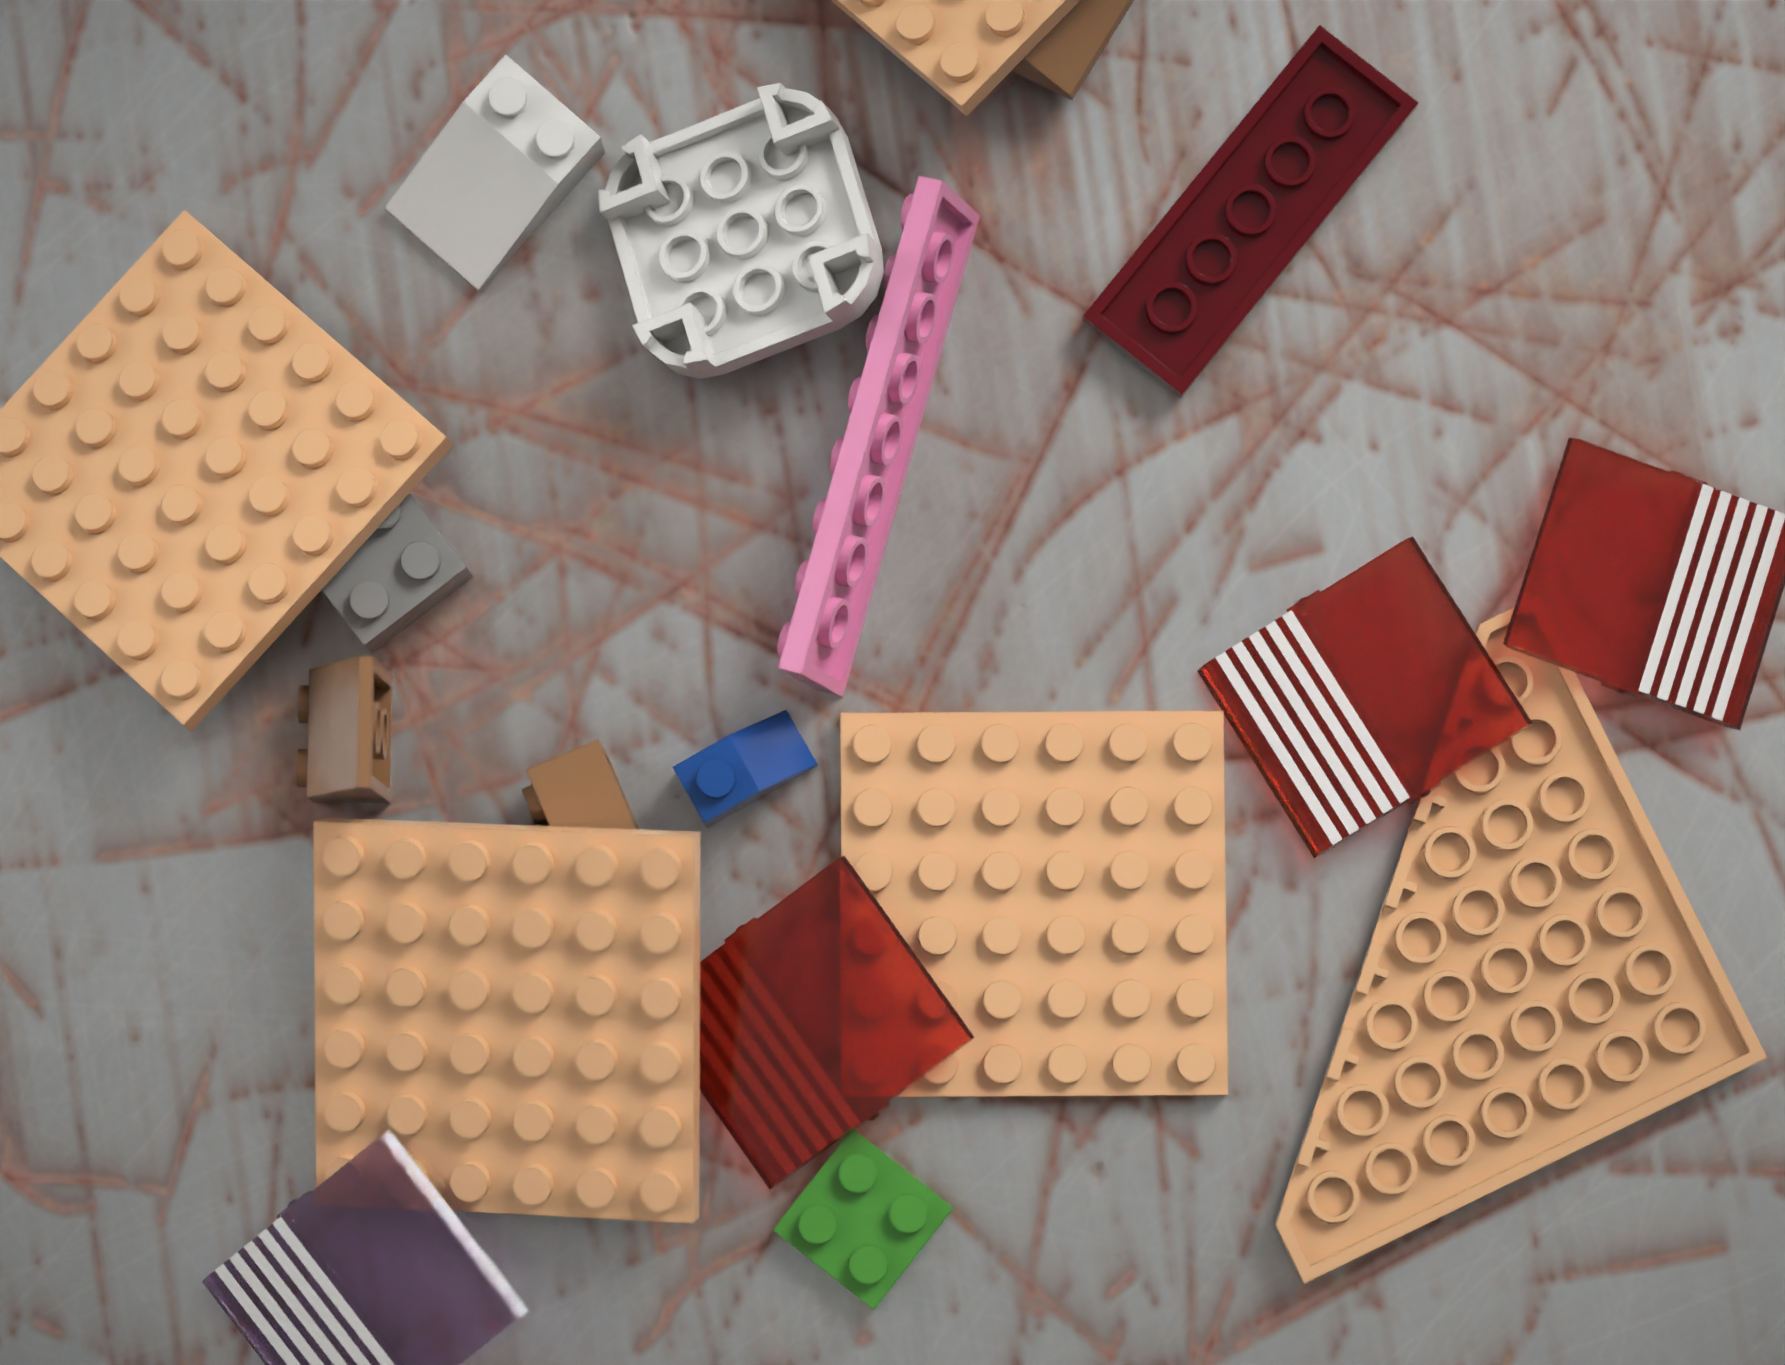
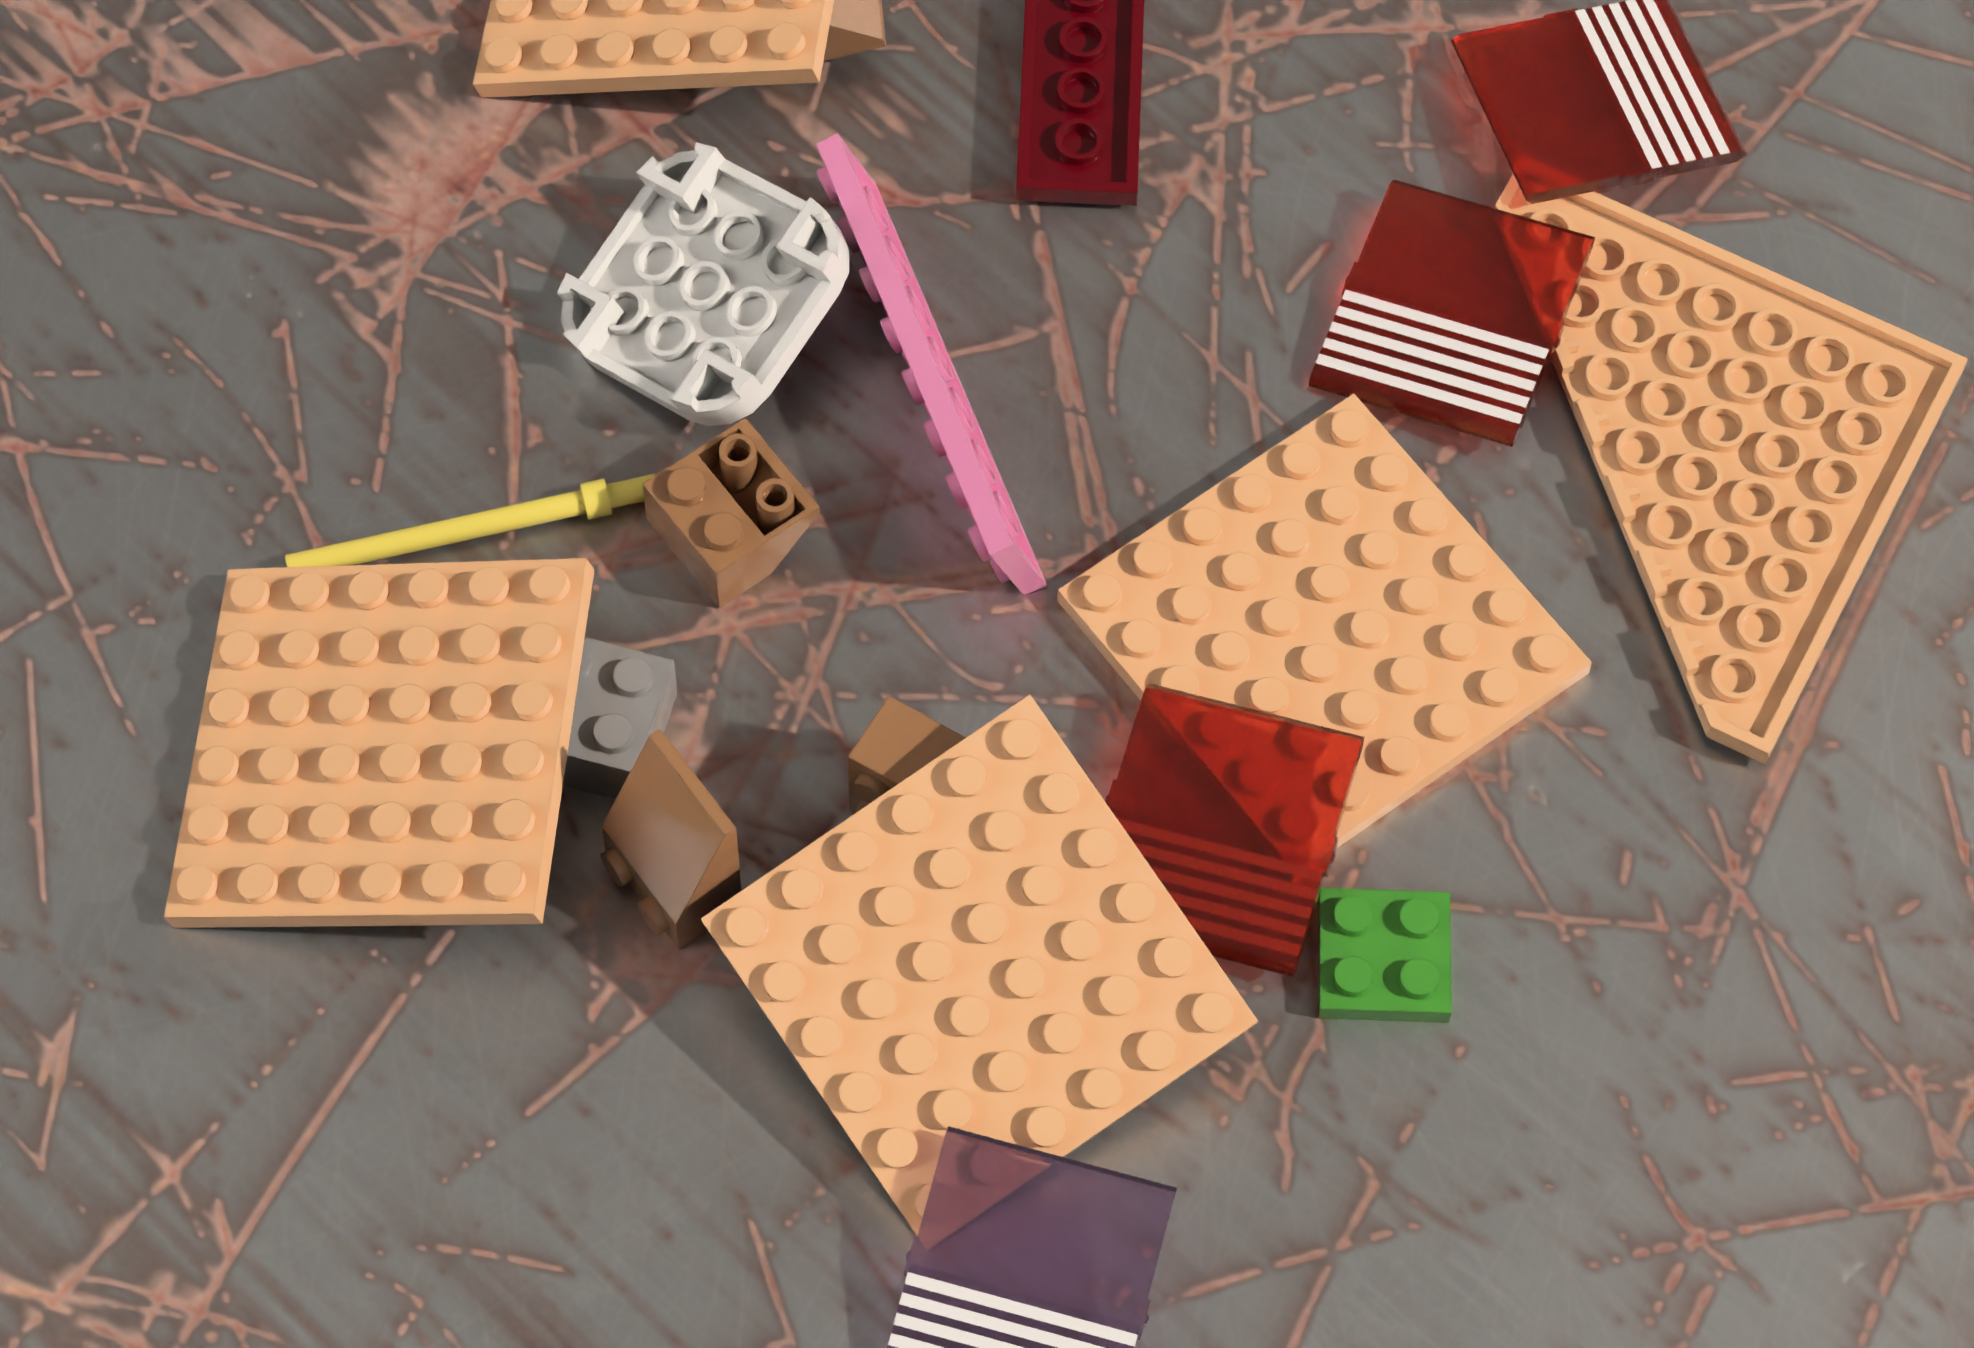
camera: 40 degrees left, 20 degrees down
white slope [385,55,605,292] -> none
blue slope [673,710,818,828] -> none
none -> light yellow bar [285,473,655,567]
none -> medium nougat slope [643,417,820,608]

